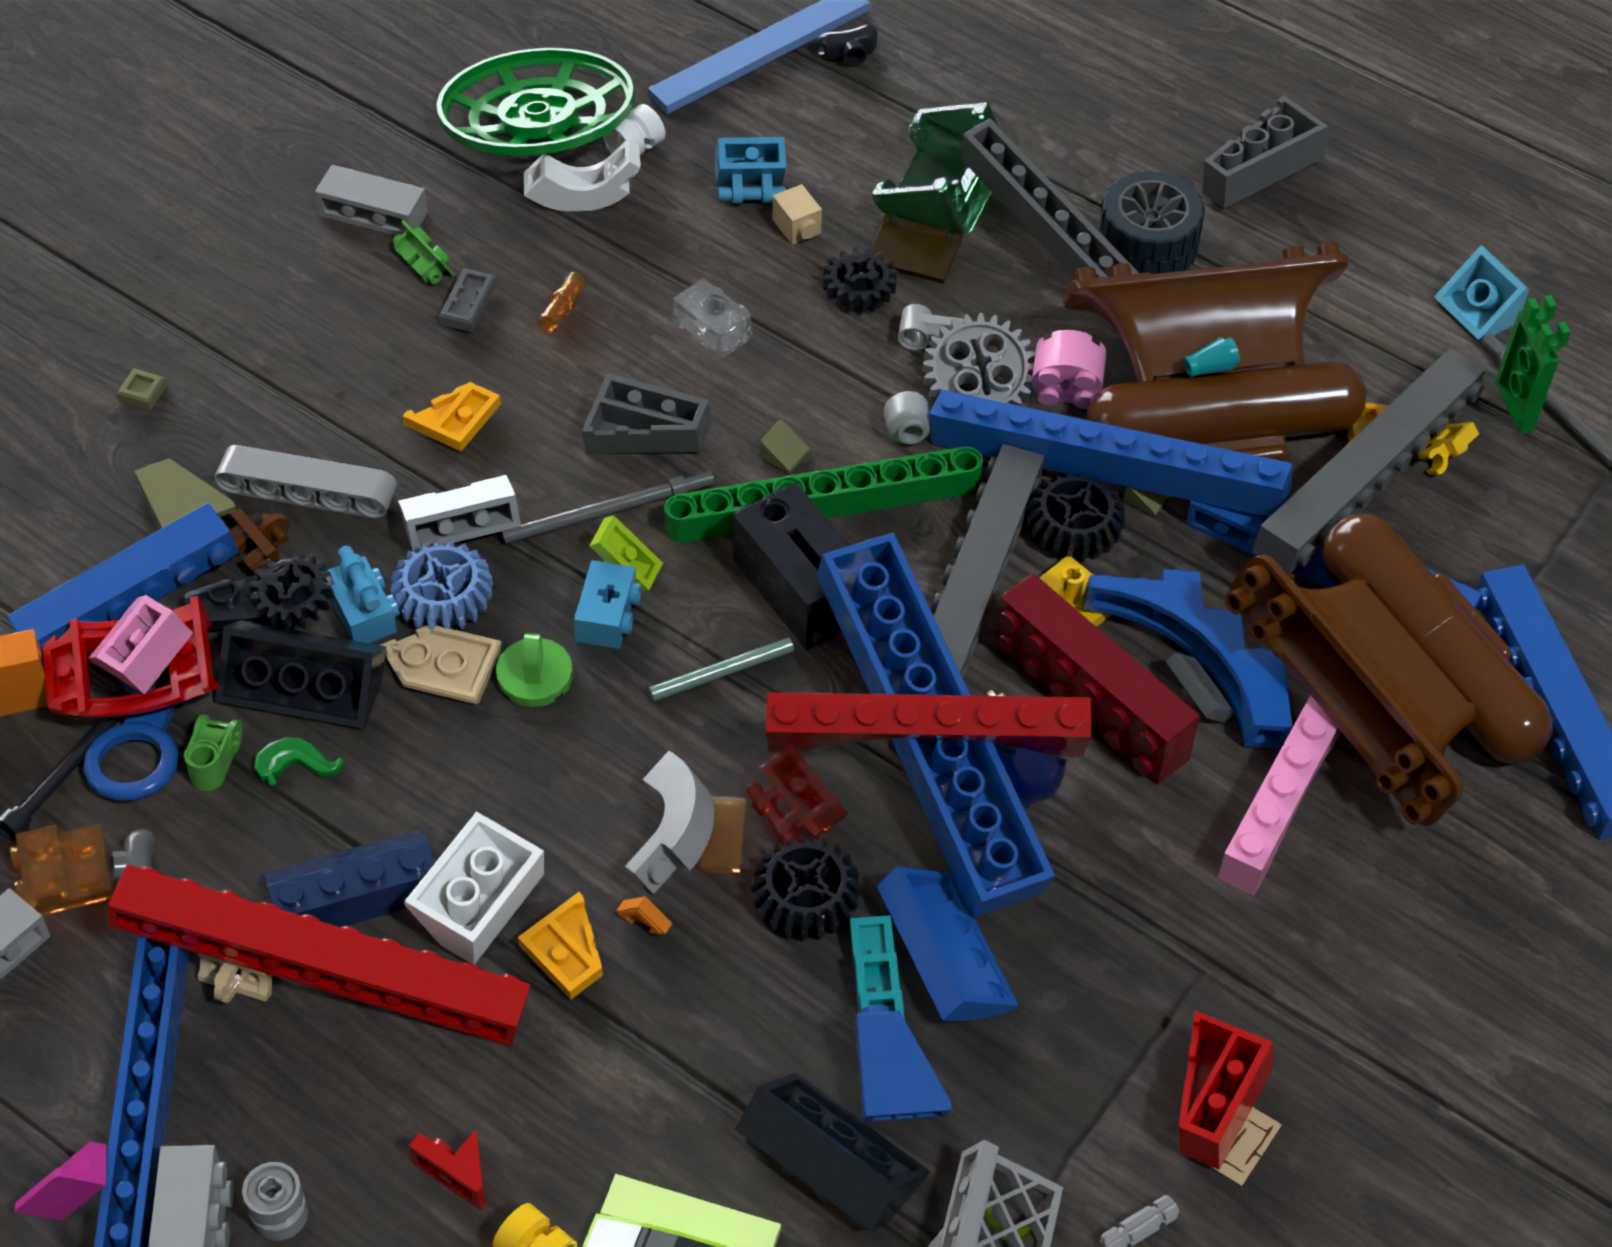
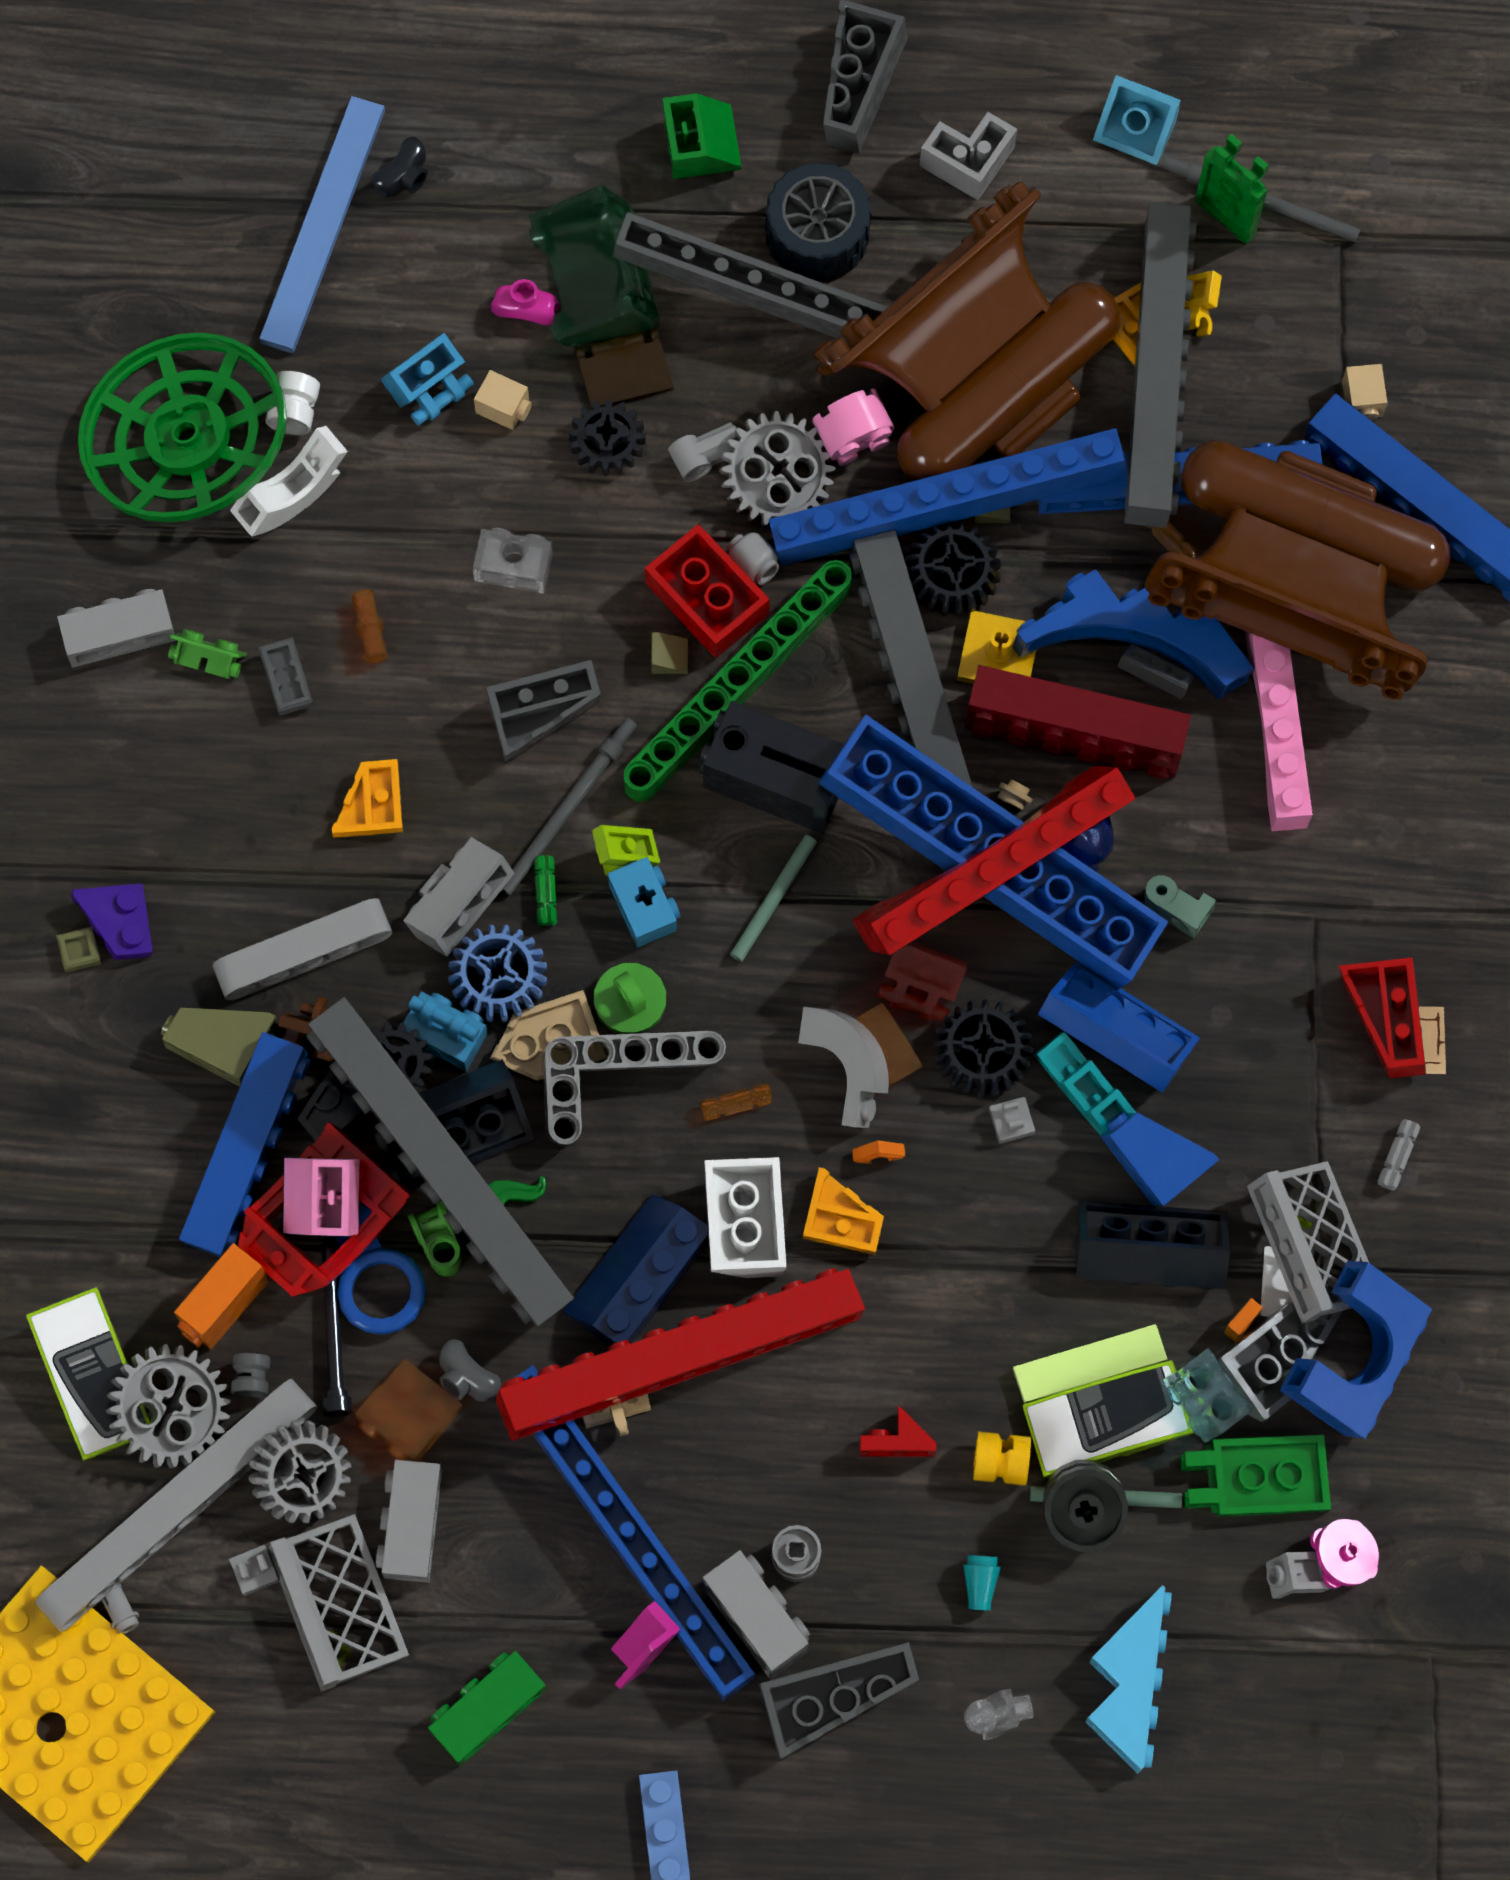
camera: 35 degrees left, 20 degrees up
teal cone [1183,337,1240,378] -> none
none -> dark purple wing [71,883,153,960]
none -> dark grey brick [306,996,574,1326]
none -> dark pink piece [491,279,560,326]
none -> green axle [534,855,557,927]
none -> light grey beam [542,1031,726,1146]
none -> red brick [644,524,770,659]
none -> green slope [662,93,742,179]
none -> clear orange axle [700,1083,773,1121]
none -> light grey brick [919,112,1017,200]
none -> light grey tile [989,1097,1035,1144]
none -> sand green leg [1144,875,1216,939]
none -> tan brick [1342,364,1387,421]

